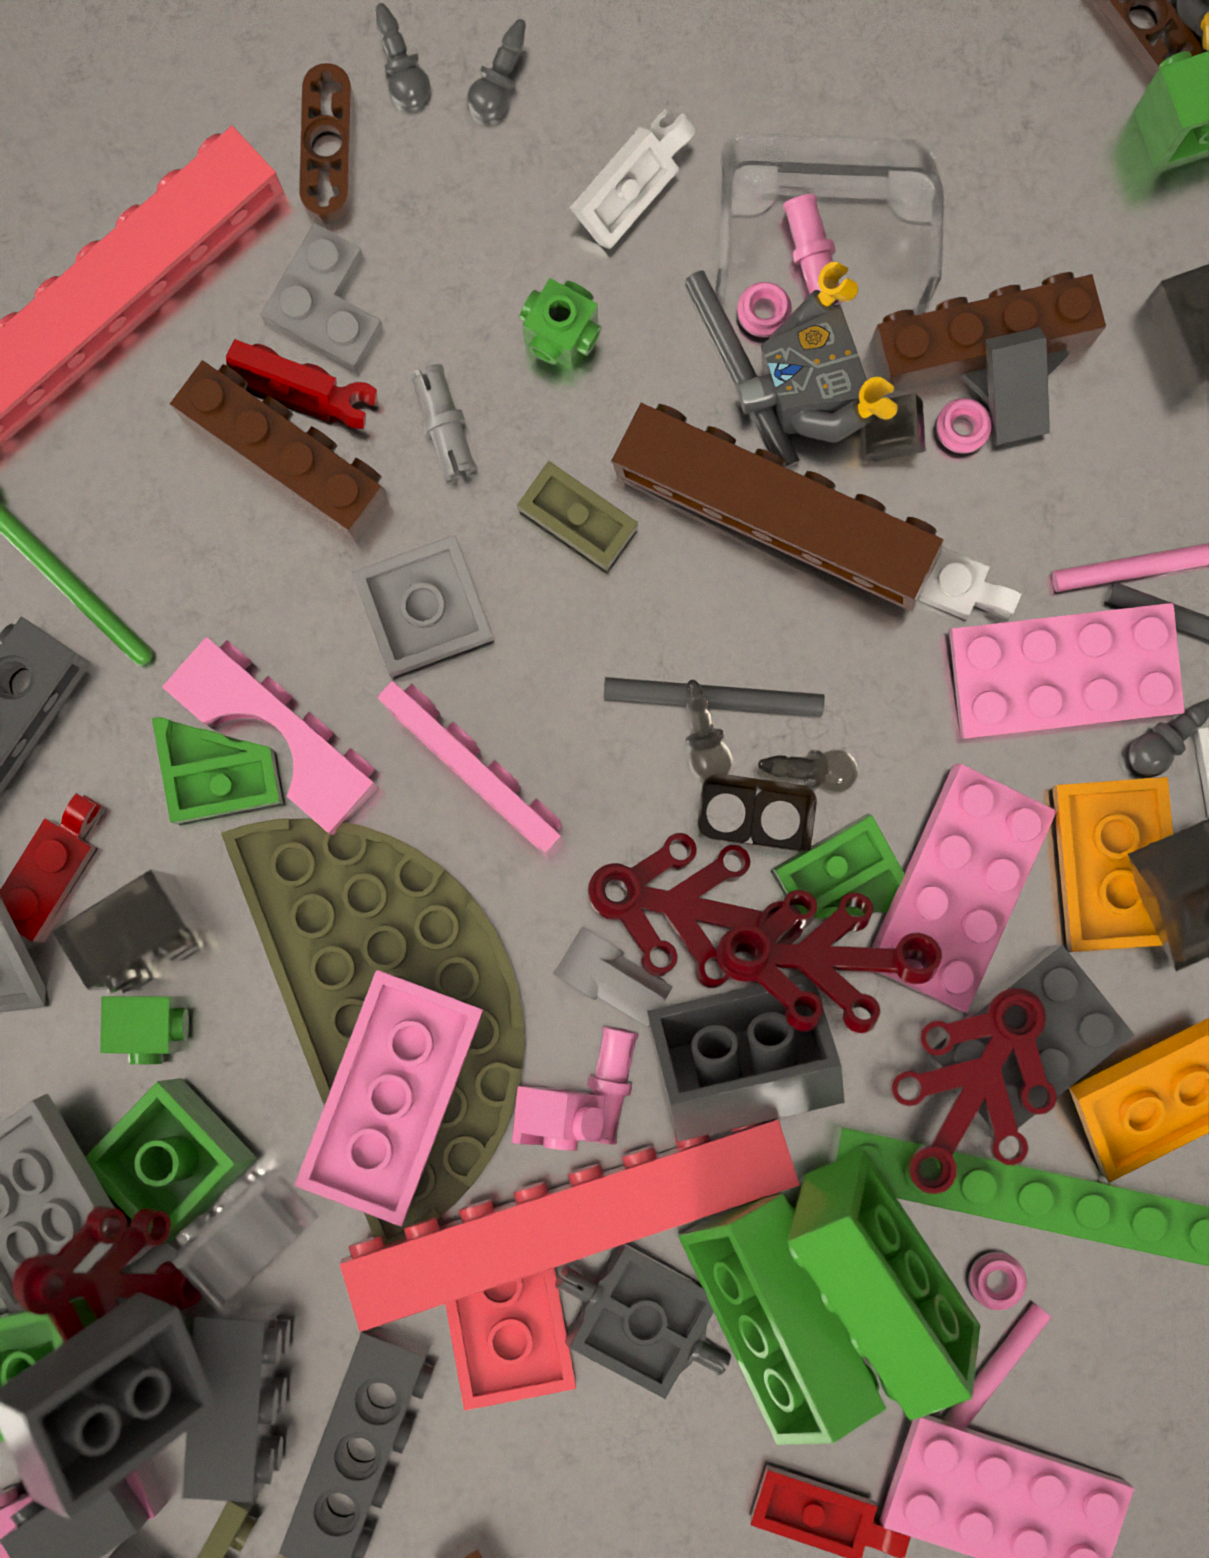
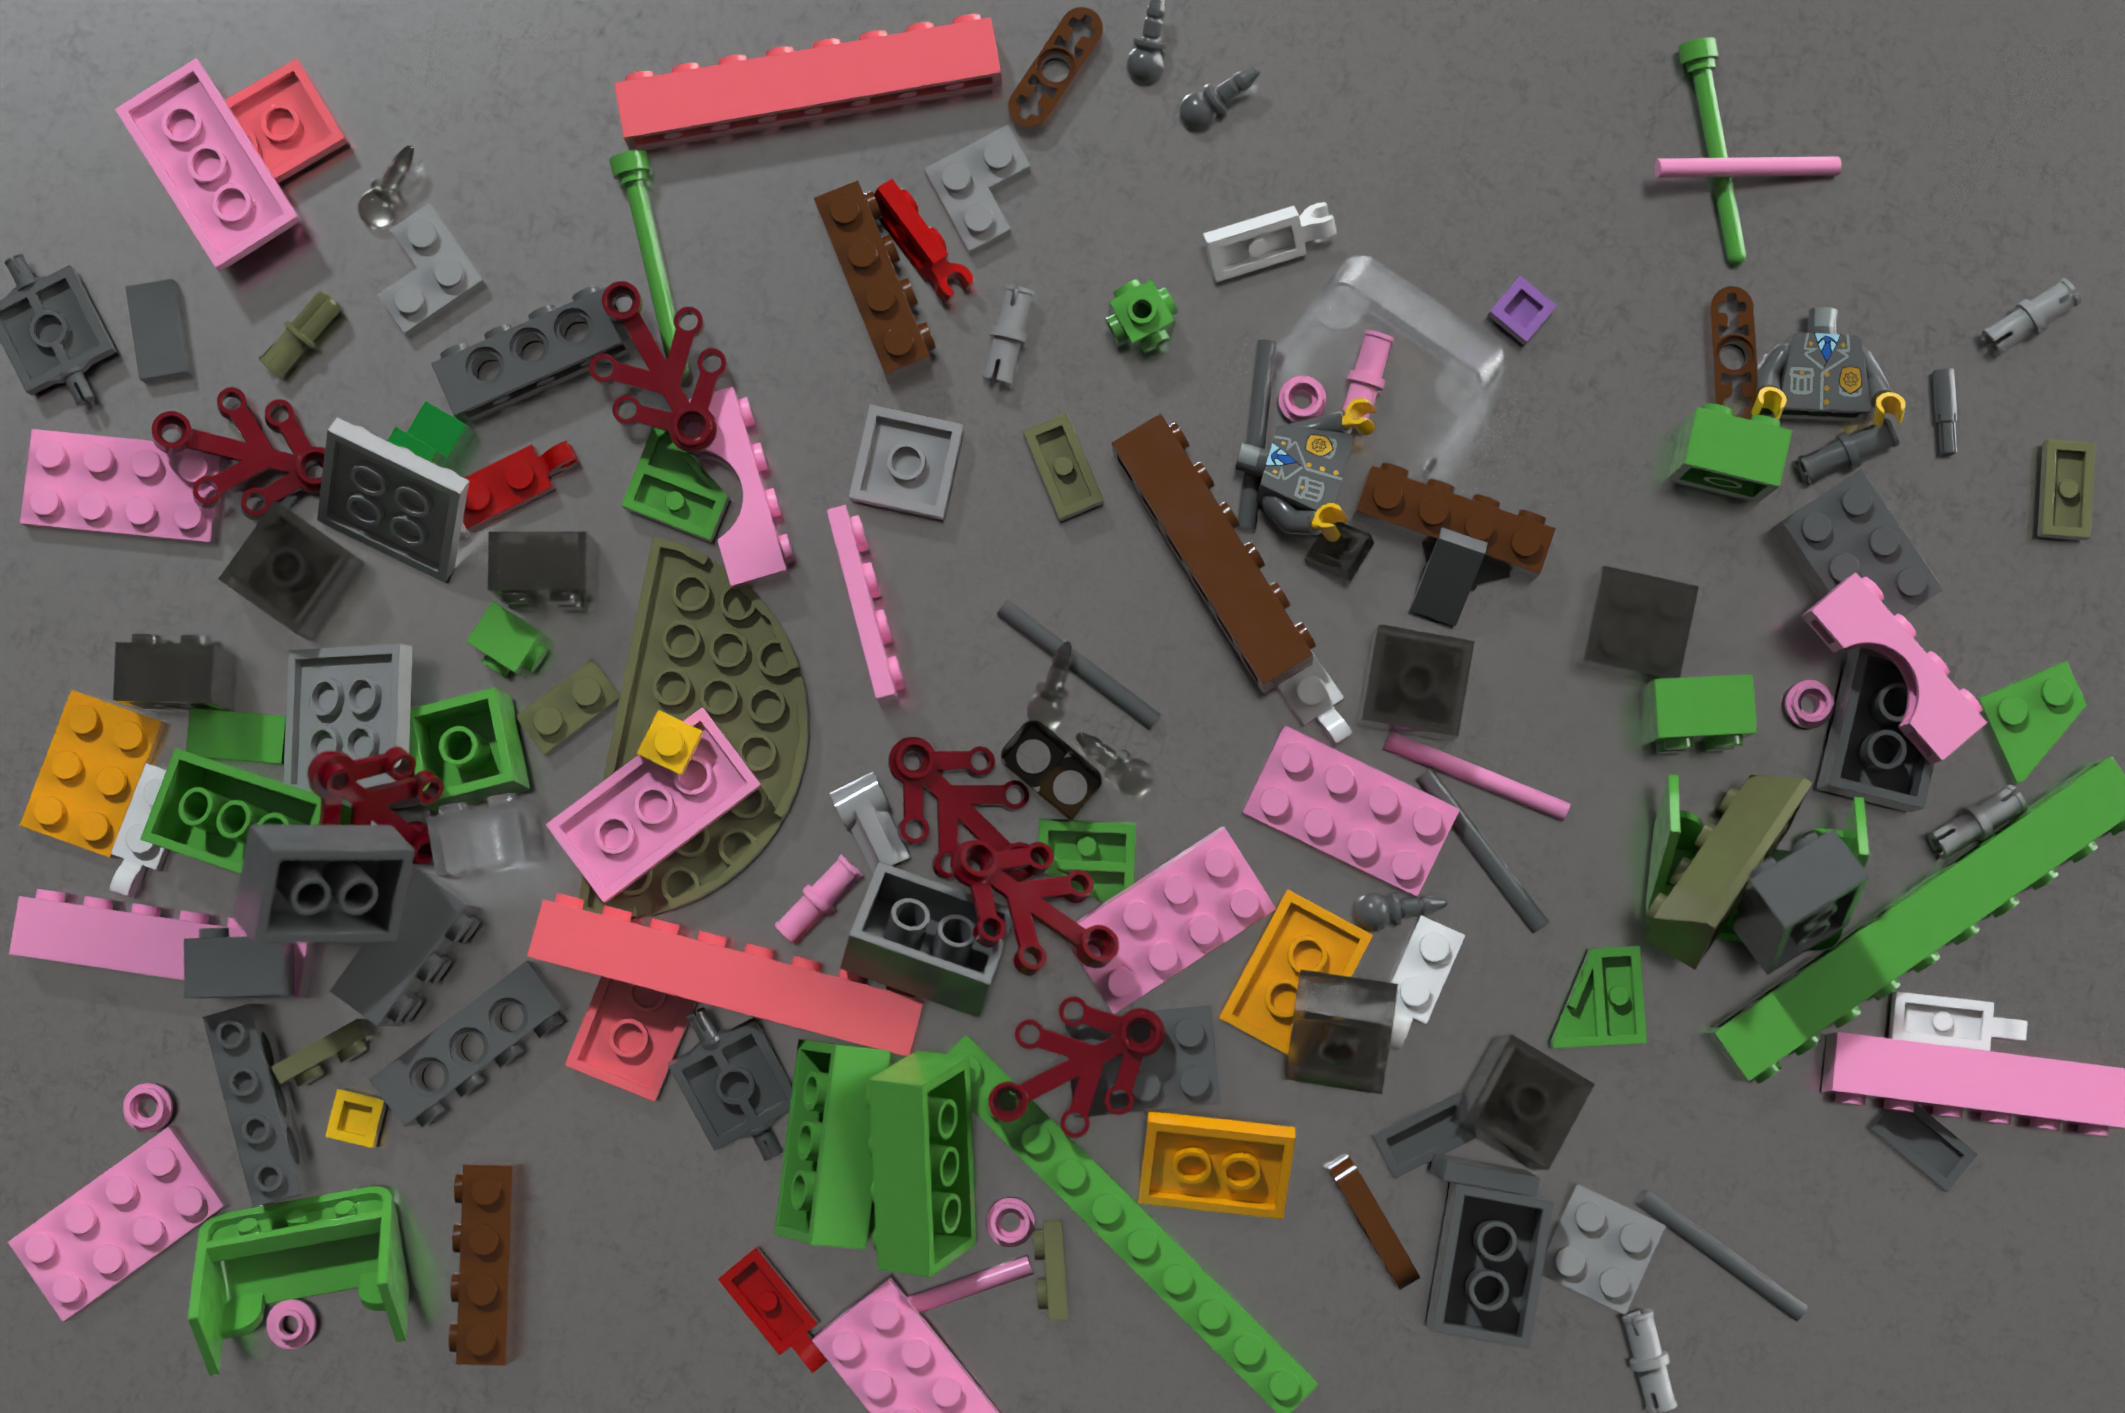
camera: 30 degrees right, 0 degrees up
bright pink brick [512,1086,606,1151] -> none
bright pink plate [936,398,992,453] -> none
none -> olive plate [515,658,620,756]
none -> dark red plant [589,281,728,453]
none -> yellow plate [637,710,704,776]
none -> olive plate [1033,1218,1068,1321]
none -> clear smoke brick [1357,624,1475,742]
none -> medium lavender plate [1488,275,1557,345]

